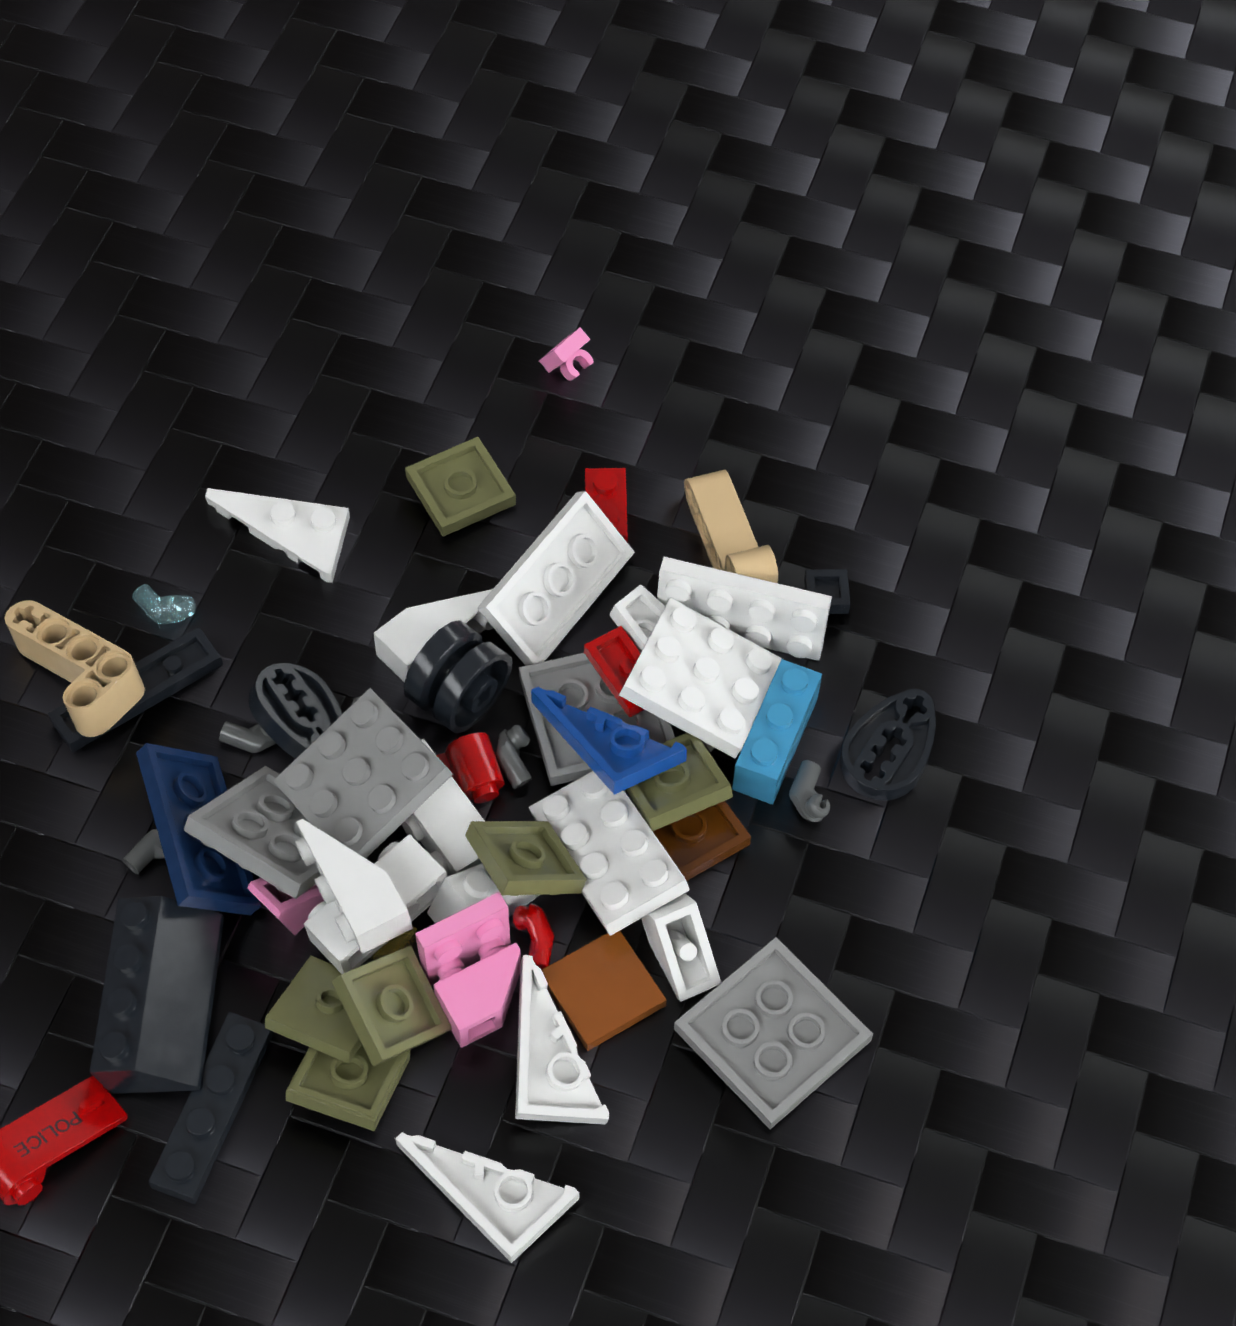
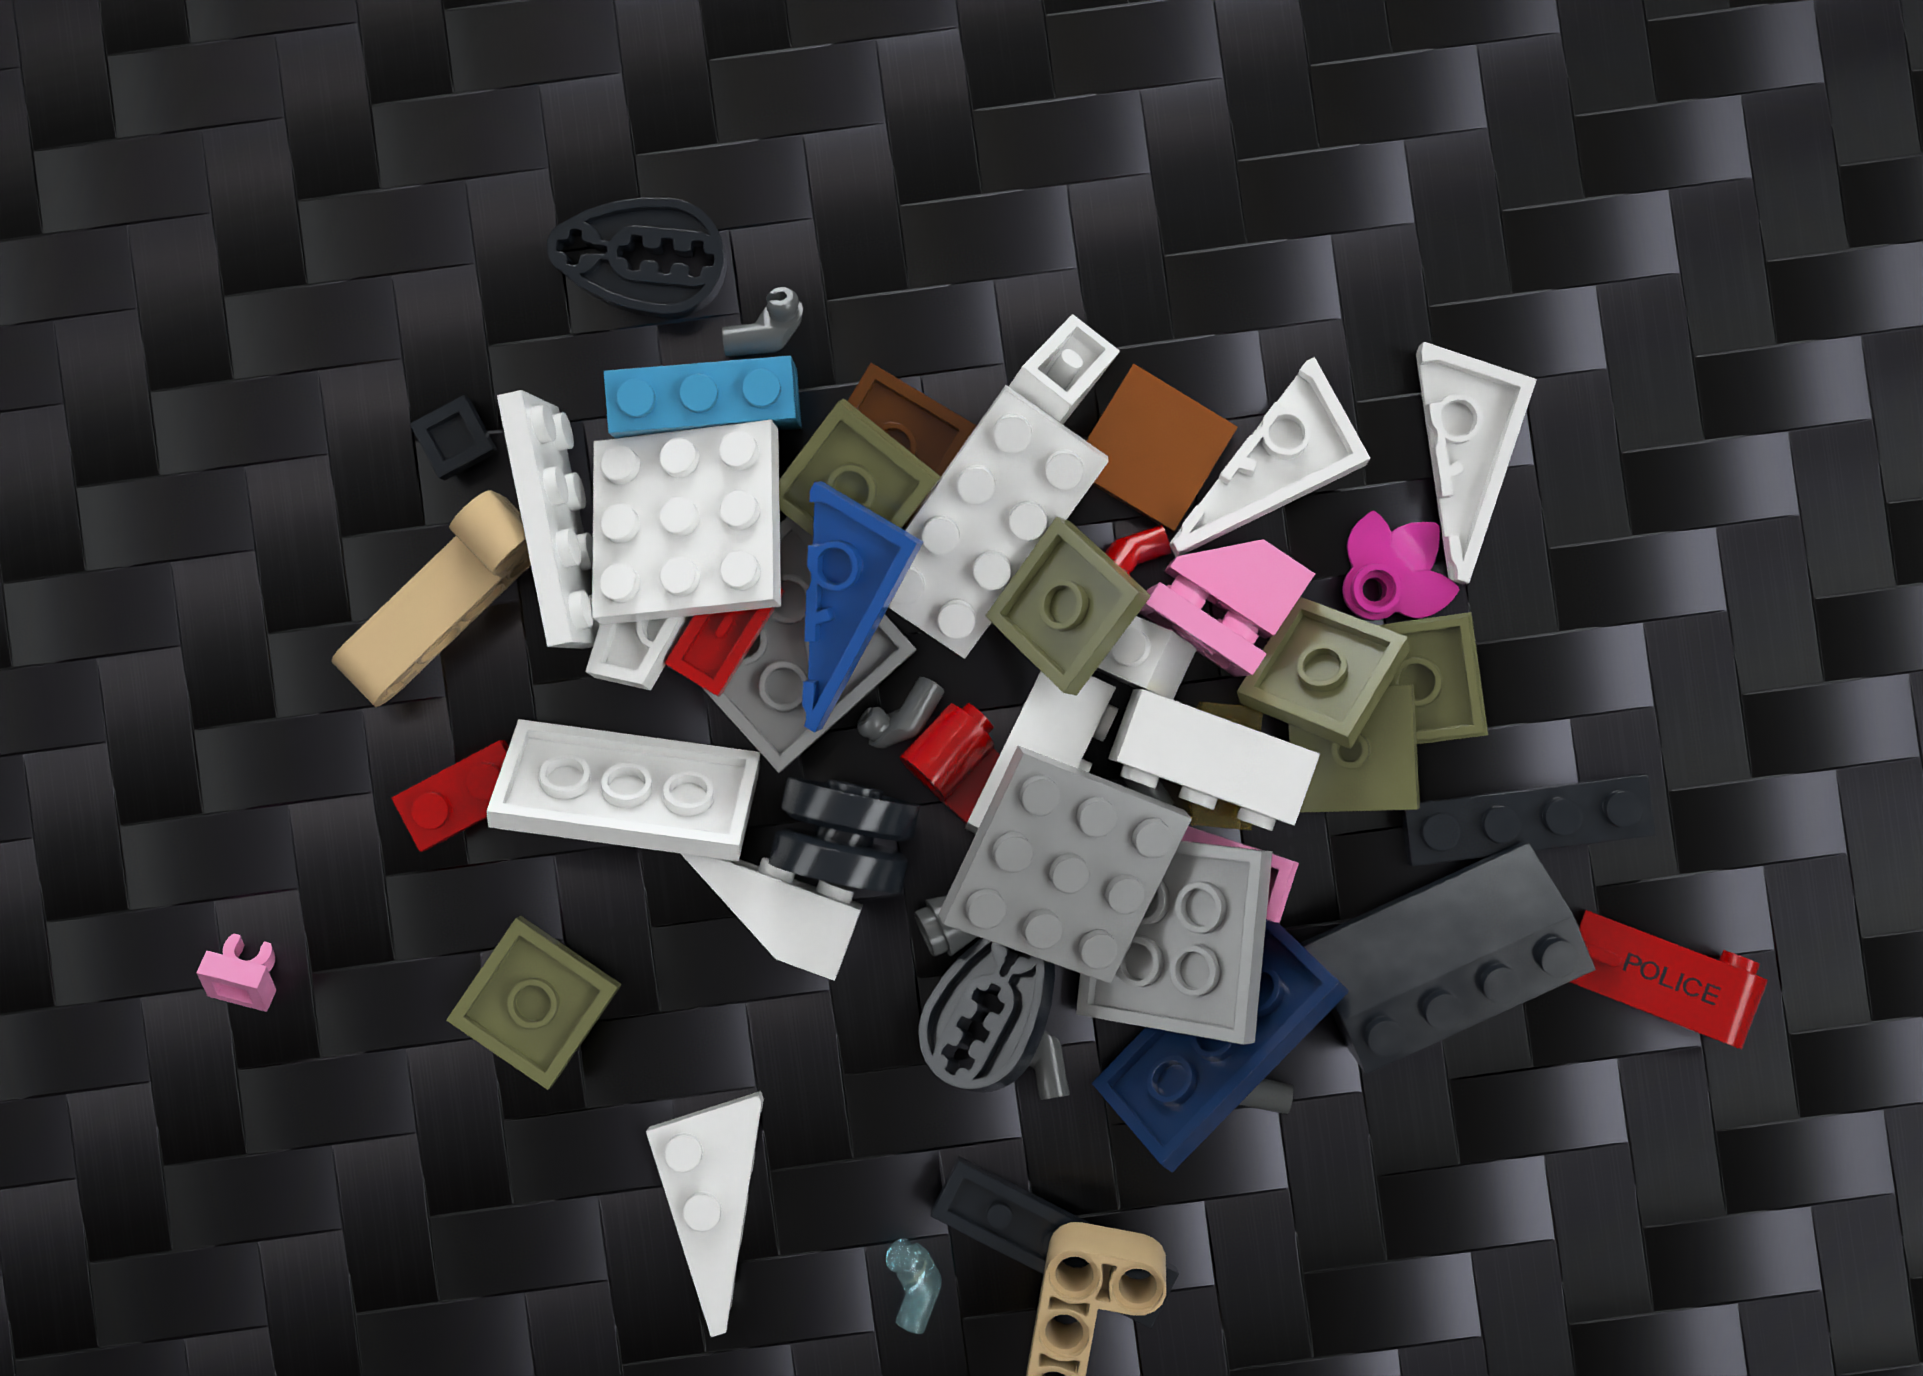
camera: 115 degrees left, 30 degrees up
white slope [295,819,413,954] -> none
light grey plate [674,937,873,1129] -> none
none -> dark pink plate [1342,511,1459,620]

